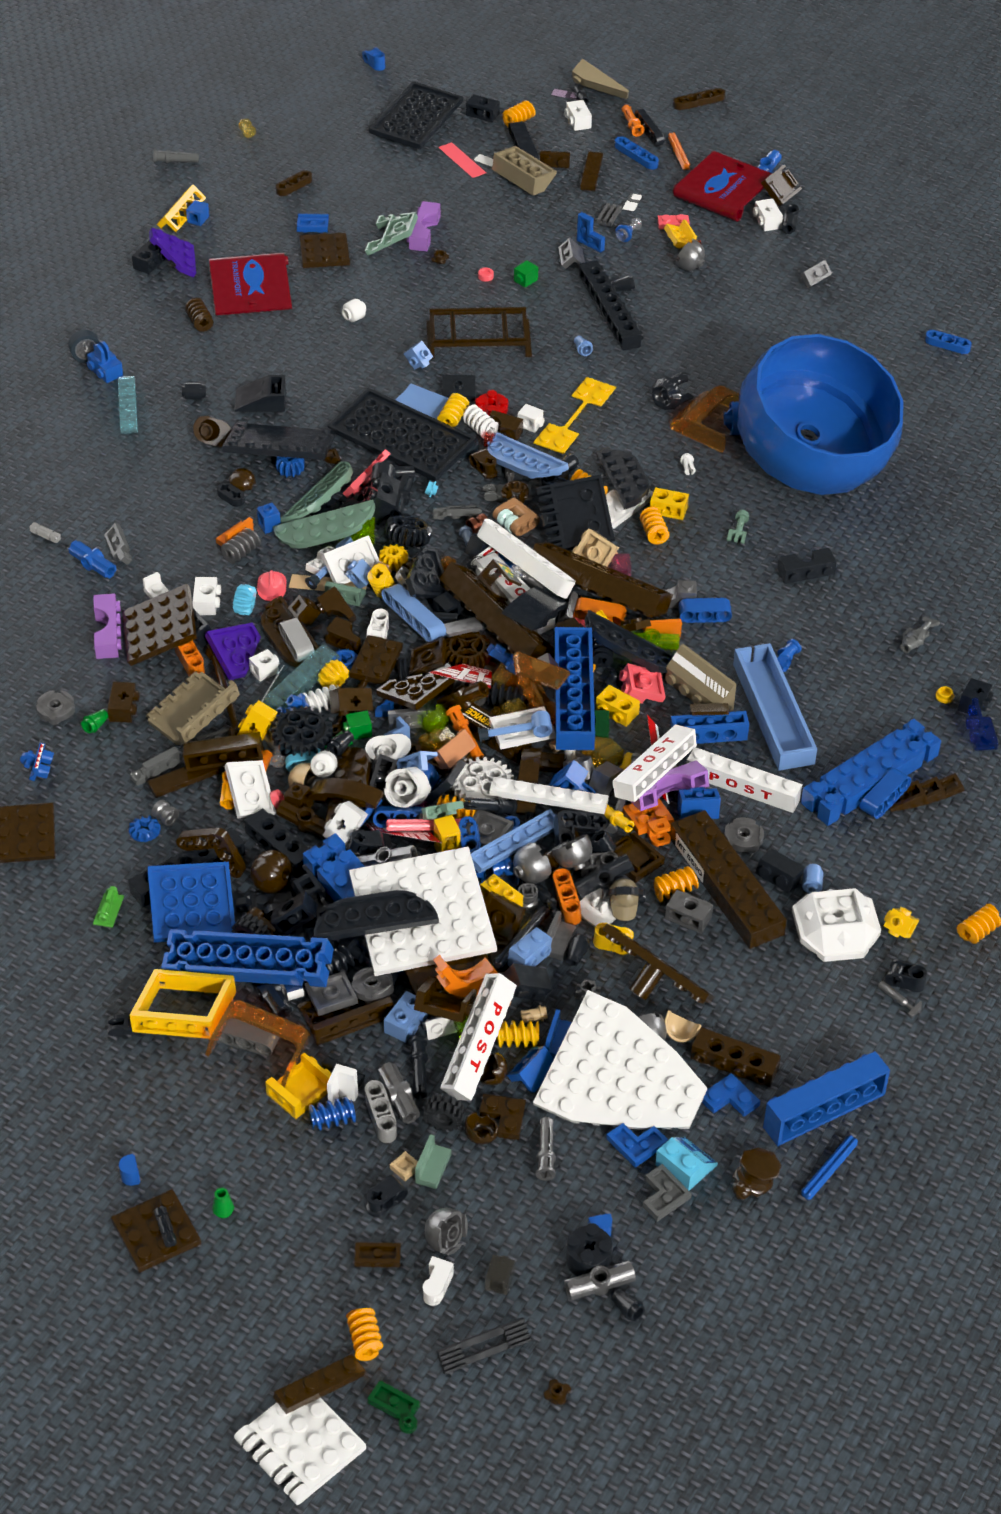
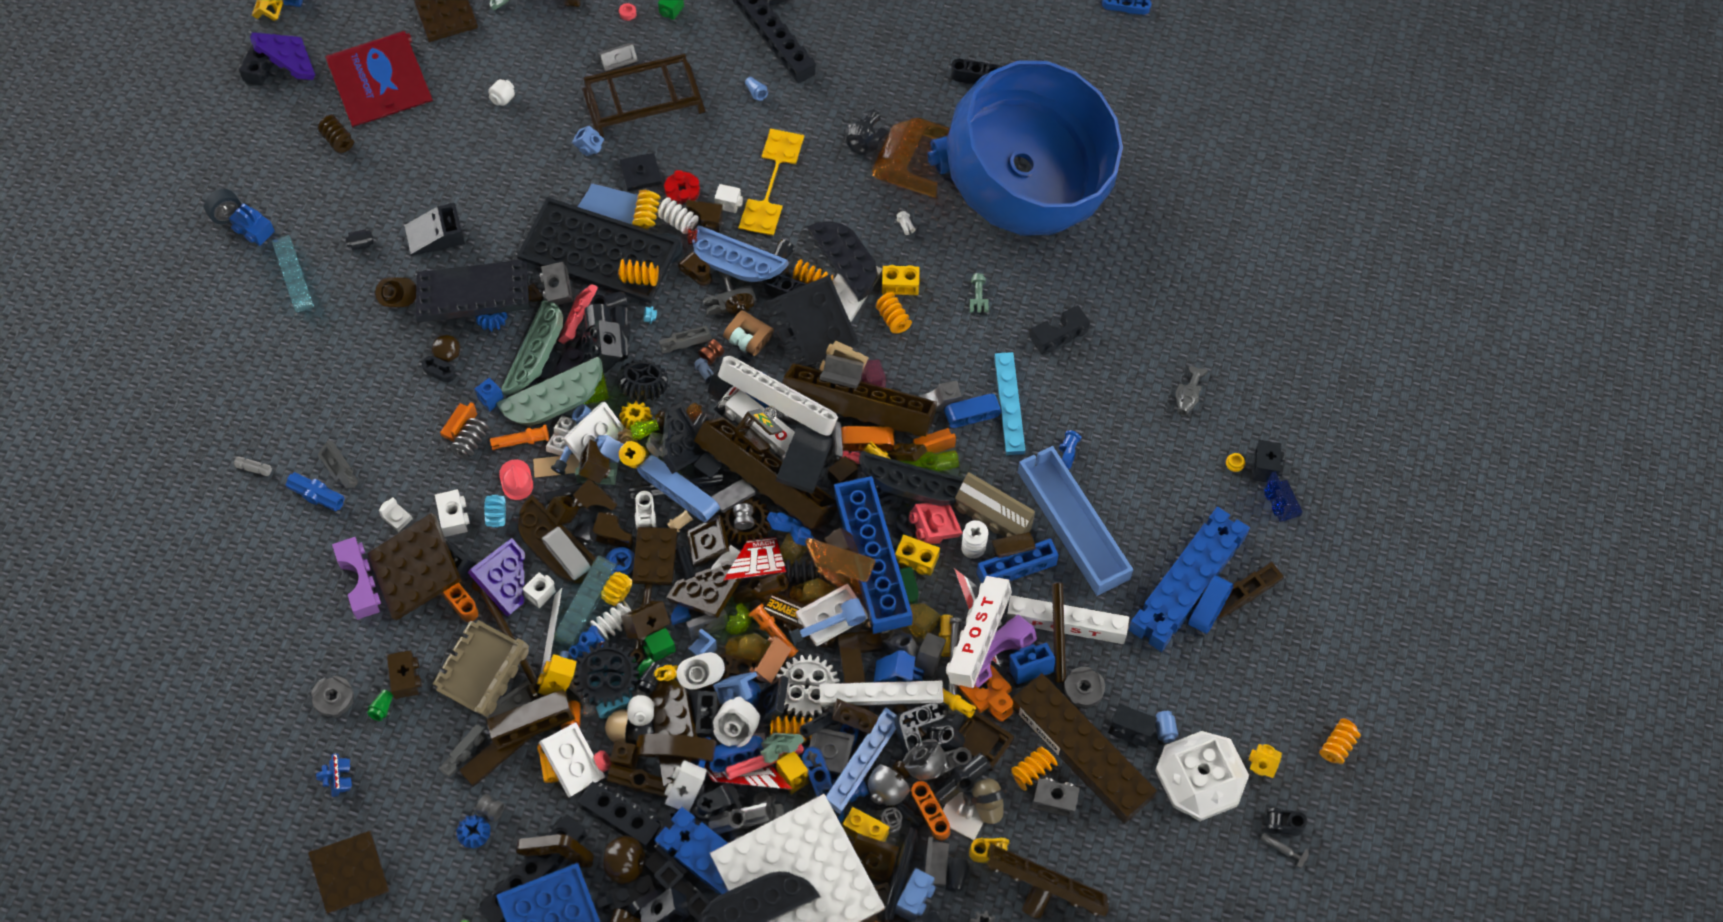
camera: 15 degrees left, 15 degrees up
none -> orange pin [490,424,550,450]
none -> flat silver brick [540,262,573,305]
none -> dark brown arch [579,439,611,484]
none -> flat silver panel [597,43,638,71]
none -> light orange piece [618,259,659,286]
none -> clear neon green cone [629,419,659,440]
none -> yellow pin [655,665,678,681]
none -> tan pin [667,510,693,532]
none -> flat silver wheel [733,503,754,530]
none -> flat silver panel [820,354,864,389]
none -> dark brown bracket [832,698,878,734]
none -> white piece [961,520,988,559]
none -> medium azure plate [994,352,1025,455]
none -> dark brown axle [1052,582,1066,683]

